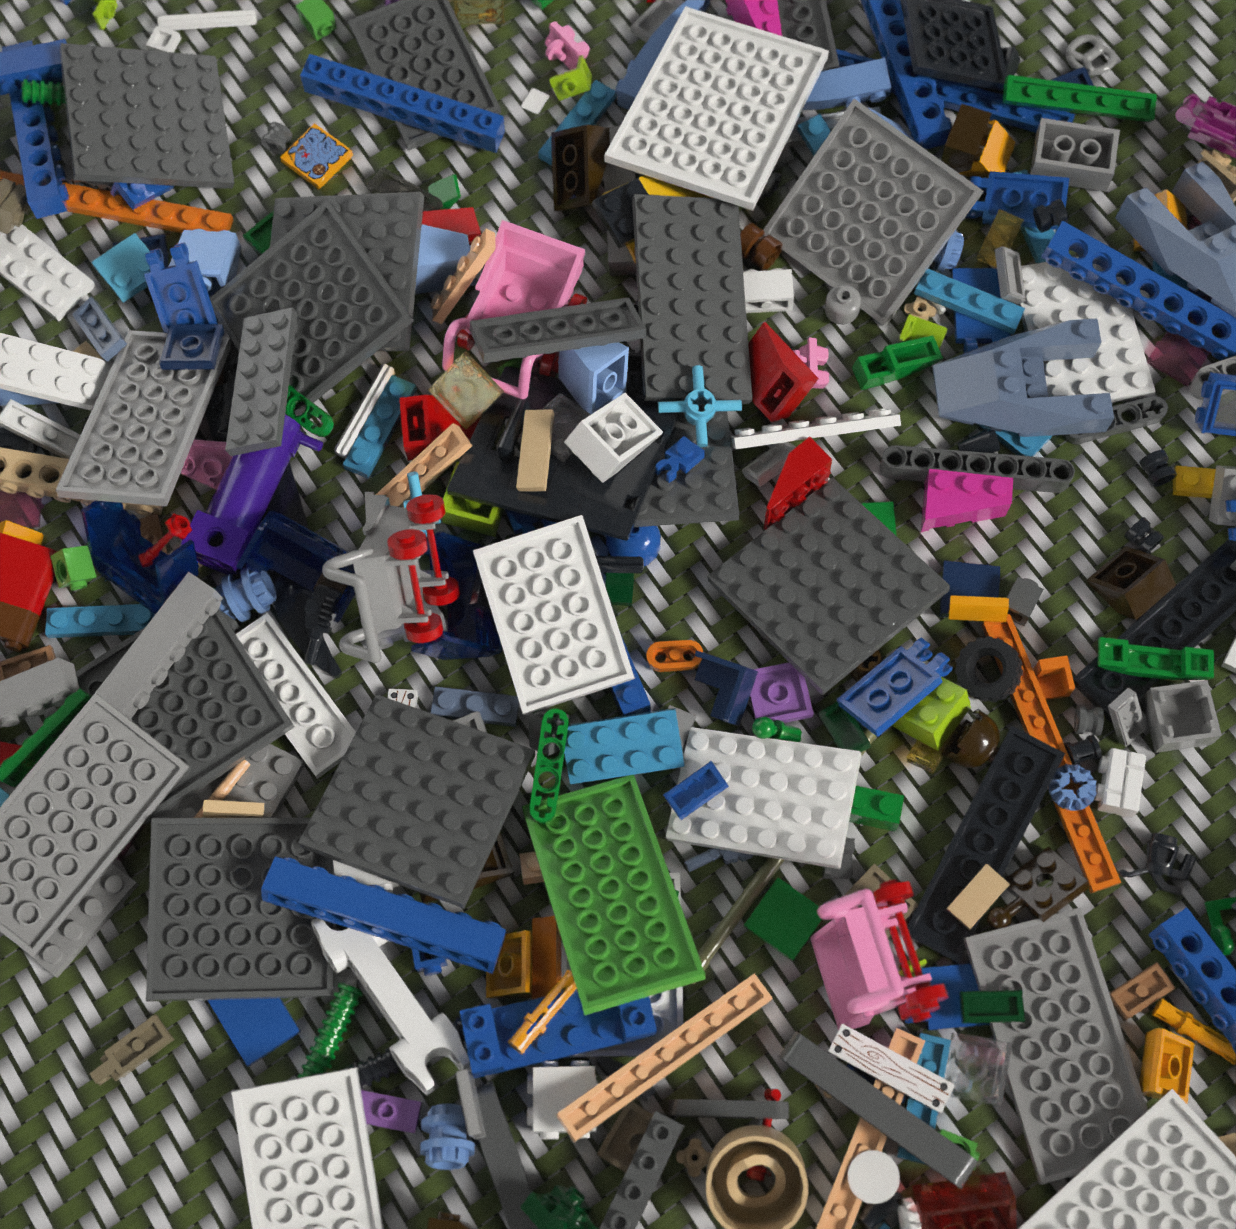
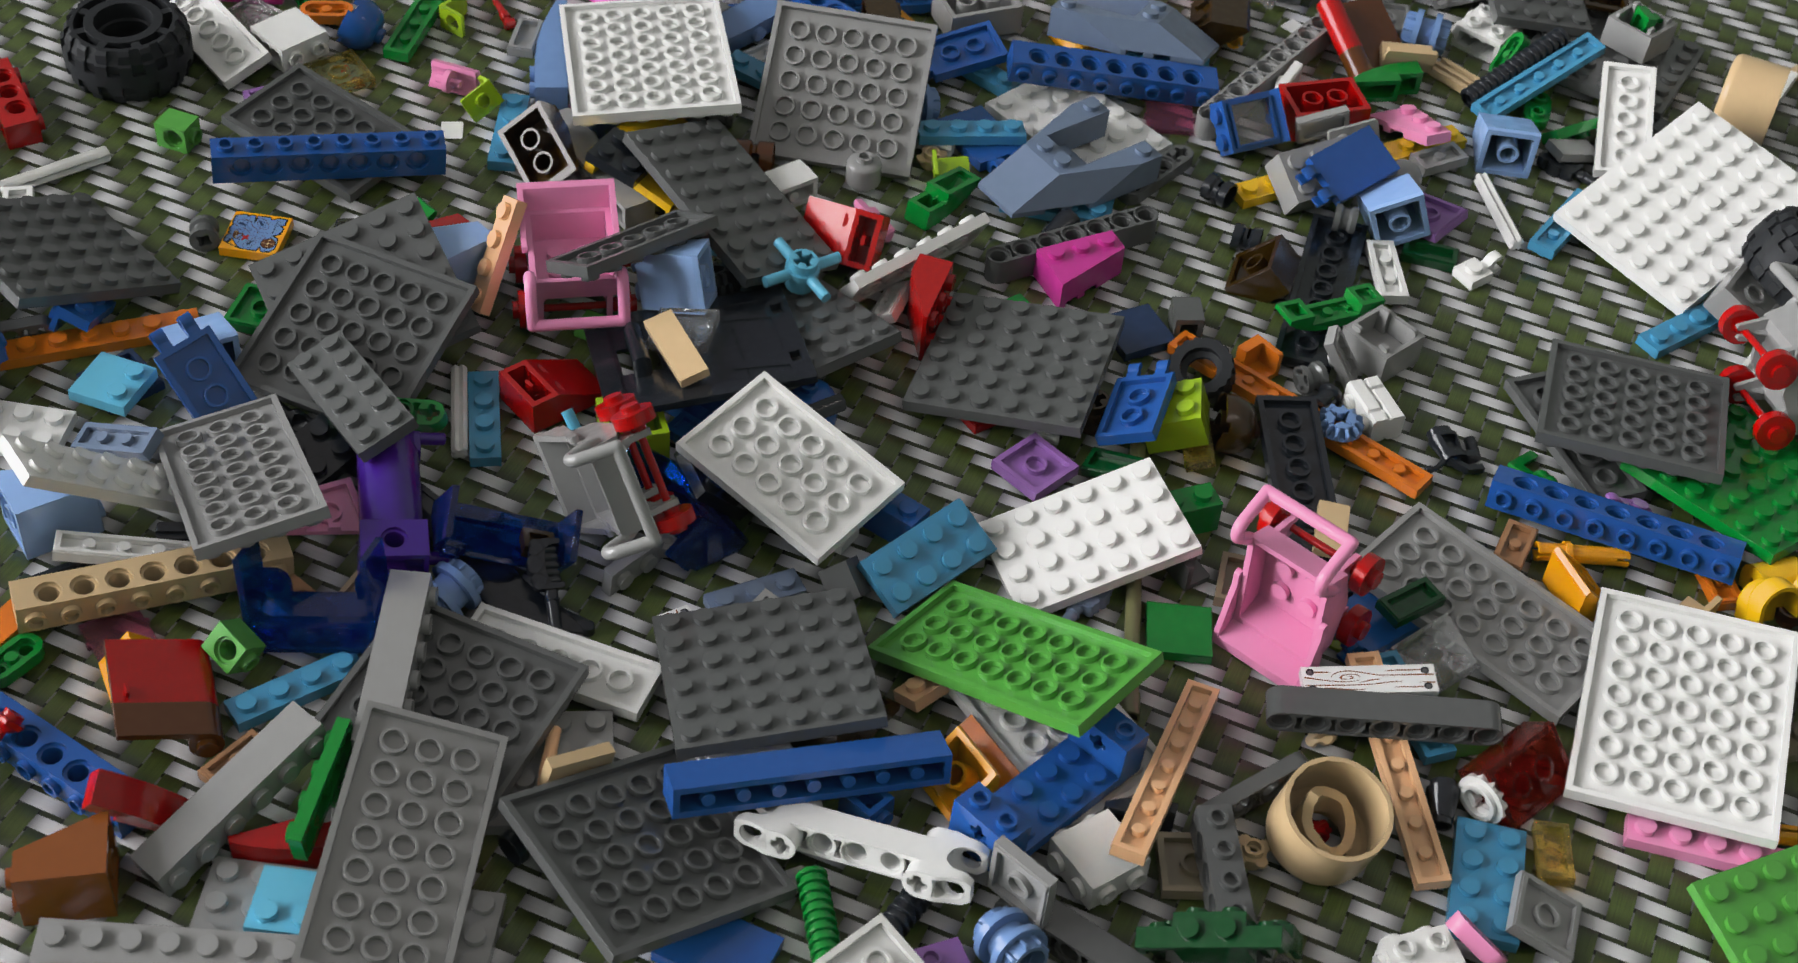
camera: 40 degrees left, 25 degrees down
red piece [138,513,192,567] -> none
dark blue tile [159,324,225,370] -> none
light nougat plate [376,423,472,508] -> none
clear yellow tile [428,351,504,430] -> none
light orange pin [507,970,576,1055] -> none
green beam [530,708,569,824] -> none
white slope [564,393,663,483] -> none
orange plate [646,640,703,672] -> none
blue plate [655,436,705,483] -> none
blue plate [663,761,729,820] -> none
dark blue panel [694,650,758,726] -> none
green axle [752,716,802,742] -> none
white sticker [848,1150,900,1204] -> none
light orange tile [948,595,1009,622] -> none
clear yellow plate [976,209,1024,268] -> none
dark brown plate [987,846,1090,930] -> none
light grey tile [995,246,1025,304] -> none
black wheel [1033,198,1068,233] -> none

